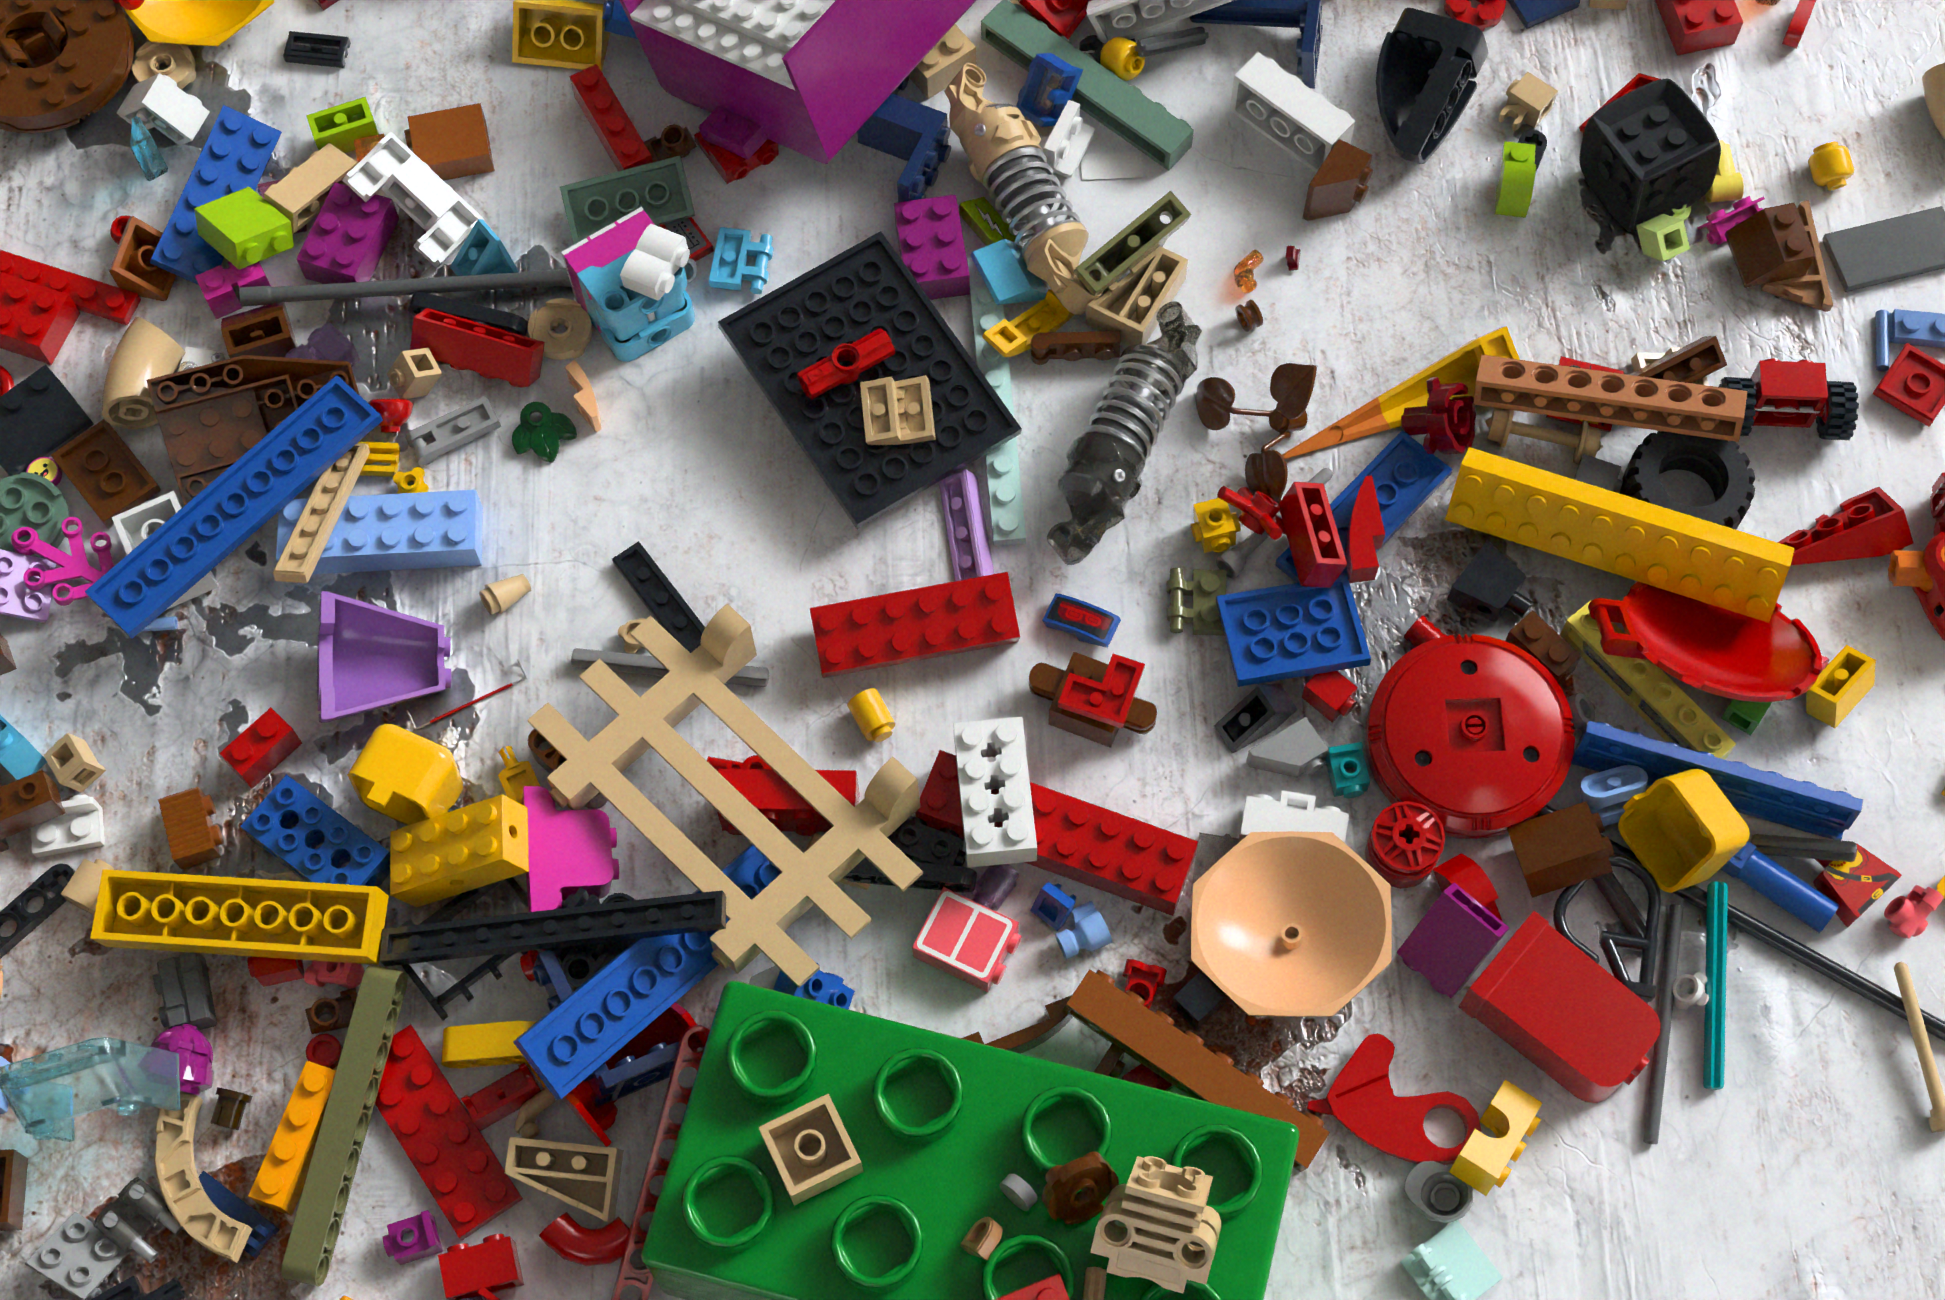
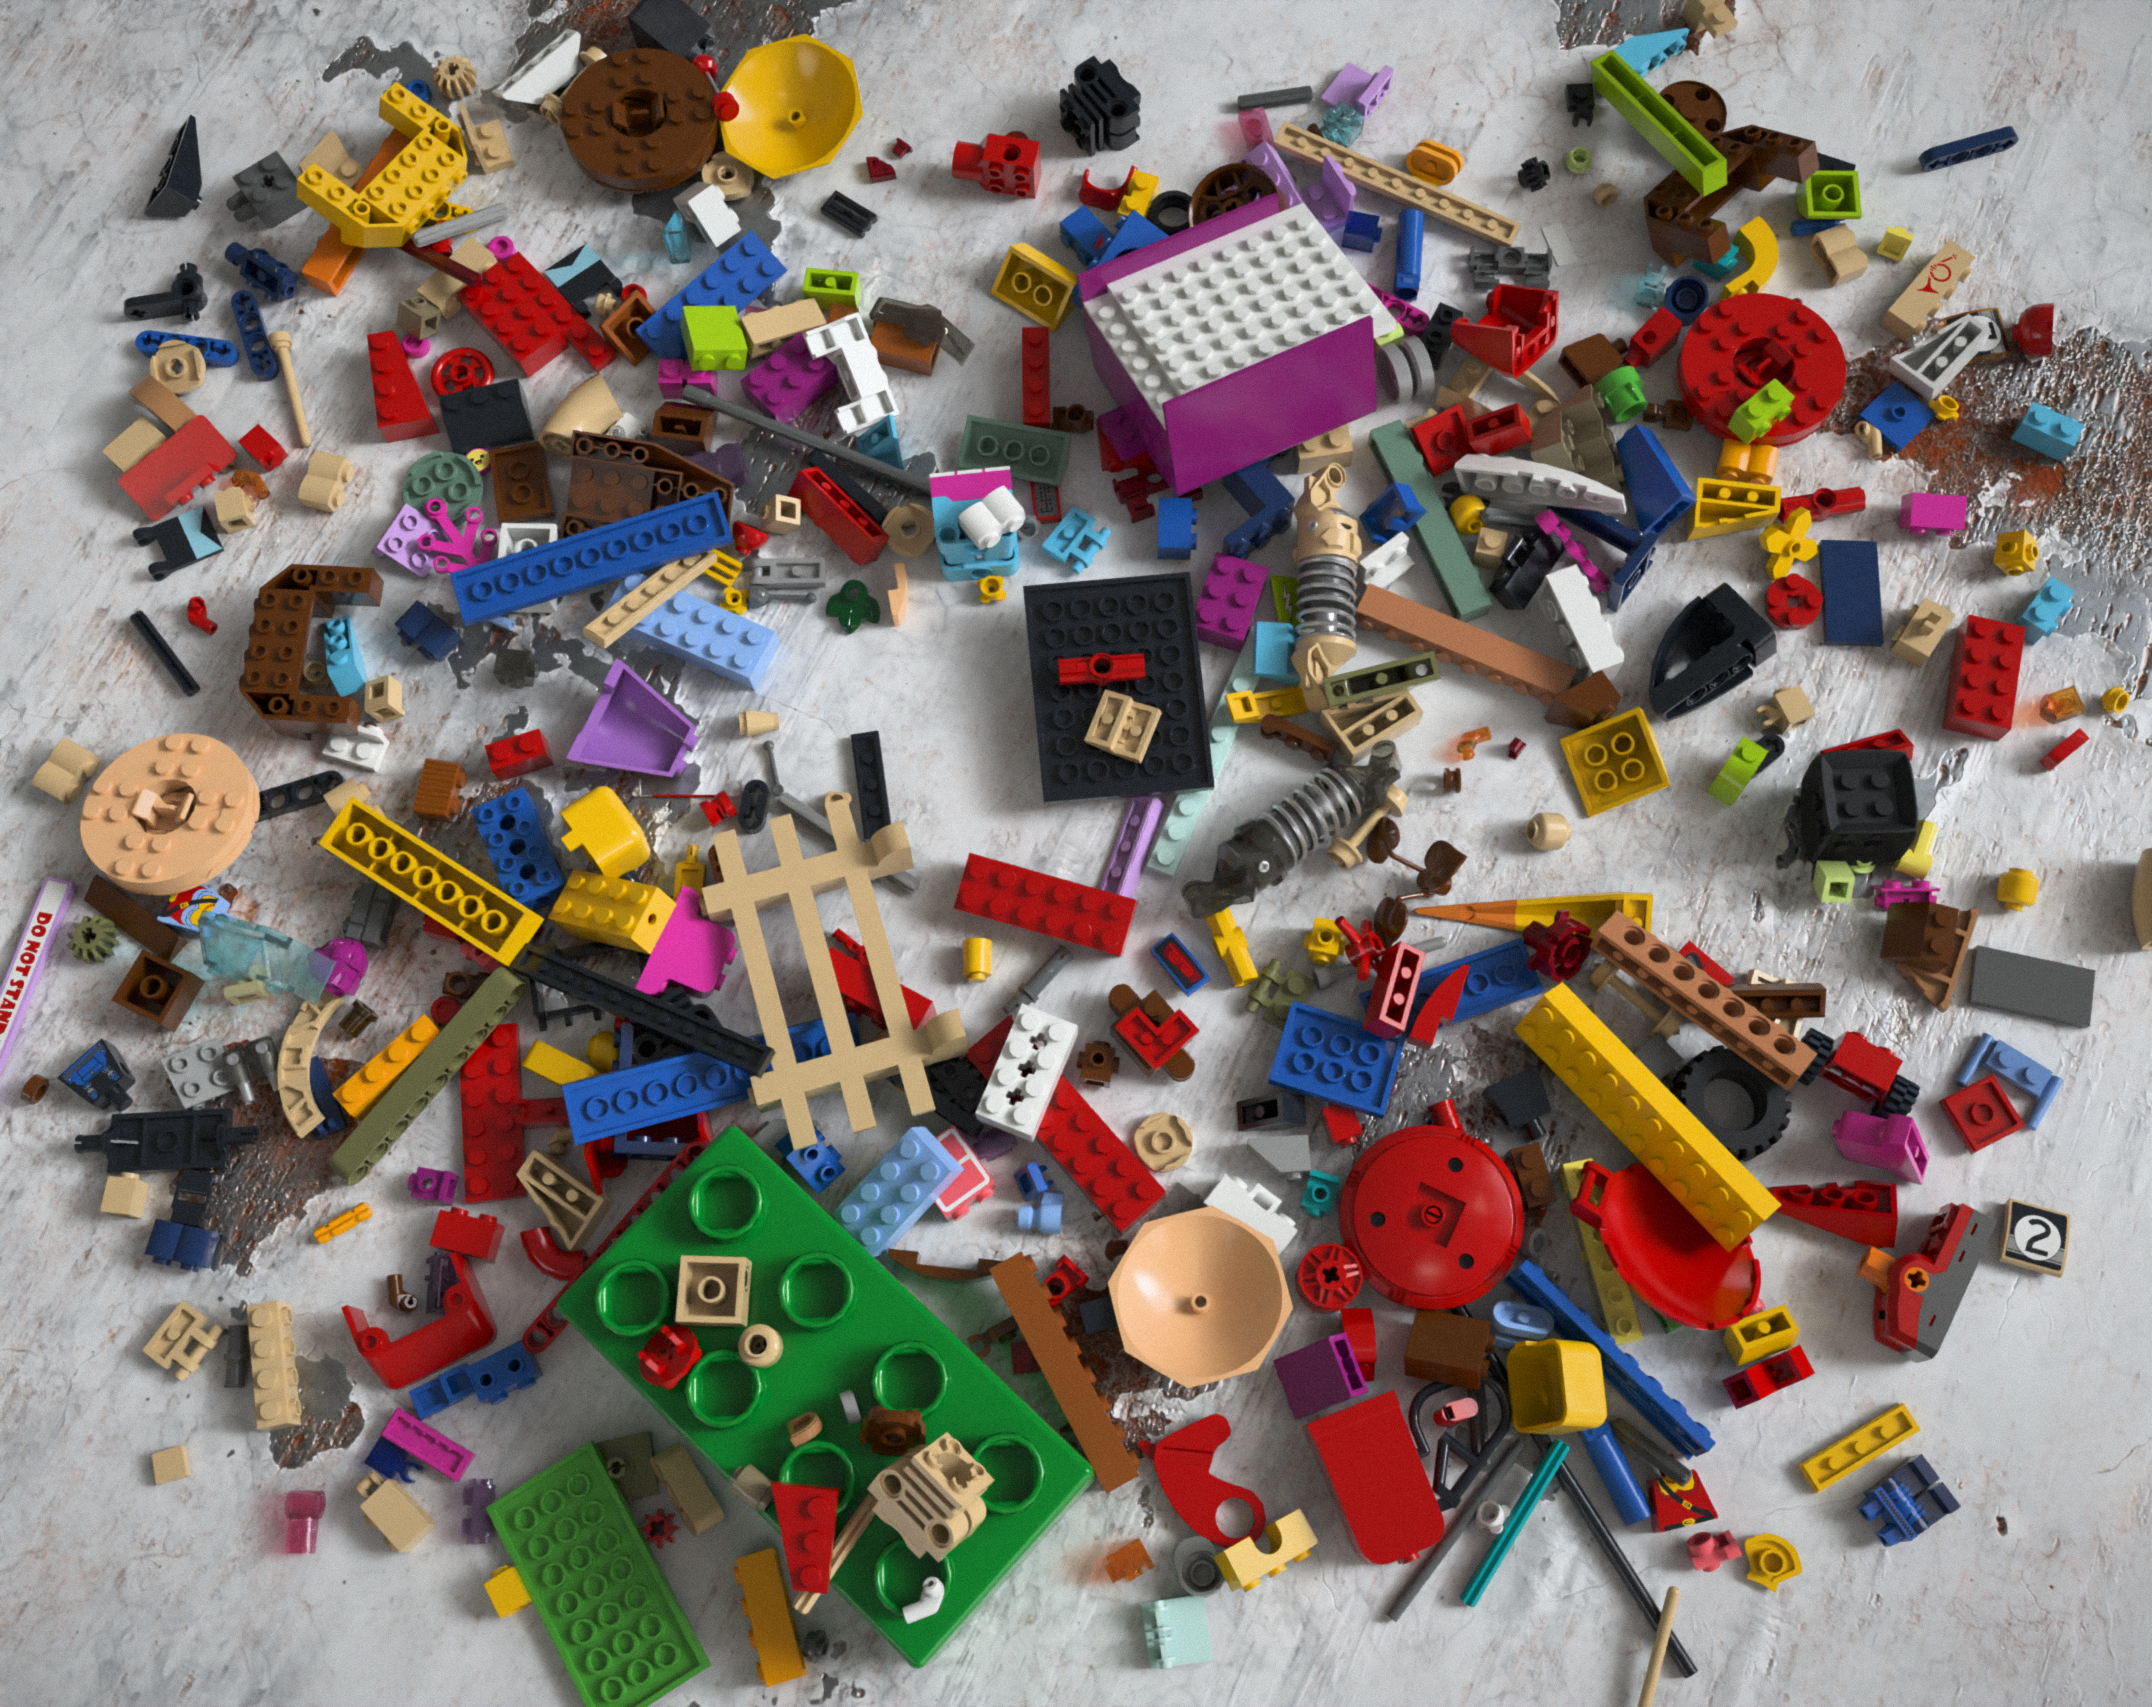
camera: 30 degrees right, 5 degrees up
none -> tan bracket [224,964,272,1006]
none -> dark blue brick [394,600,462,663]
none -> clear smoke brick [493,648,540,689]
none -> black flag [544,243,623,320]
none -> yellow head [586,1031,619,1072]
none -> tan plate [595,293,616,319]
none -> red plate [636,1325,702,1390]
none -> red wheel [699,790,738,828]
none -> black beam [738,779,771,834]
none -> tan head [738,1324,783,1369]
none -> dark grey hinge [749,585,816,607]
none -> dark grey hinge [763,740,784,796]
none -> light blue brick [832,1126,964,1257]
none -> clear smoke plate [869,297,975,366]
none -> yellow plate [977,576,1006,604]
none -> dark grey pin [1002,945,1074,1021]
none -> reddish brown brick [1077,1040,1120,1088]
none -> clear orange brick [1104,1538,1155,1583]
none -> dark red piece [1112,464,1203,524]
none -> tan tile [1134,1113,1193,1173]
none -> blue brick [1158,498,1197,560]
none -> yellow piece [1202,899,1258,988]
none -> tan piece [1326,783,1409,871]
none -> nougat brick [1354,583,1577,706]
none -> piece [1433,1398,1478,1428]
none -> tan brick [1471,527,1509,571]
none -> black piece [1488,525,1566,610]
none -> tan head [1526,812,1571,850]
none -> dark pink plant [1535,509,1609,594]
none -> yellow slope [1559,707,1671,818]
none -> red brick [1721,1345,1815,1410]
none -> dark pink brick [1832,1111,1930,1185]

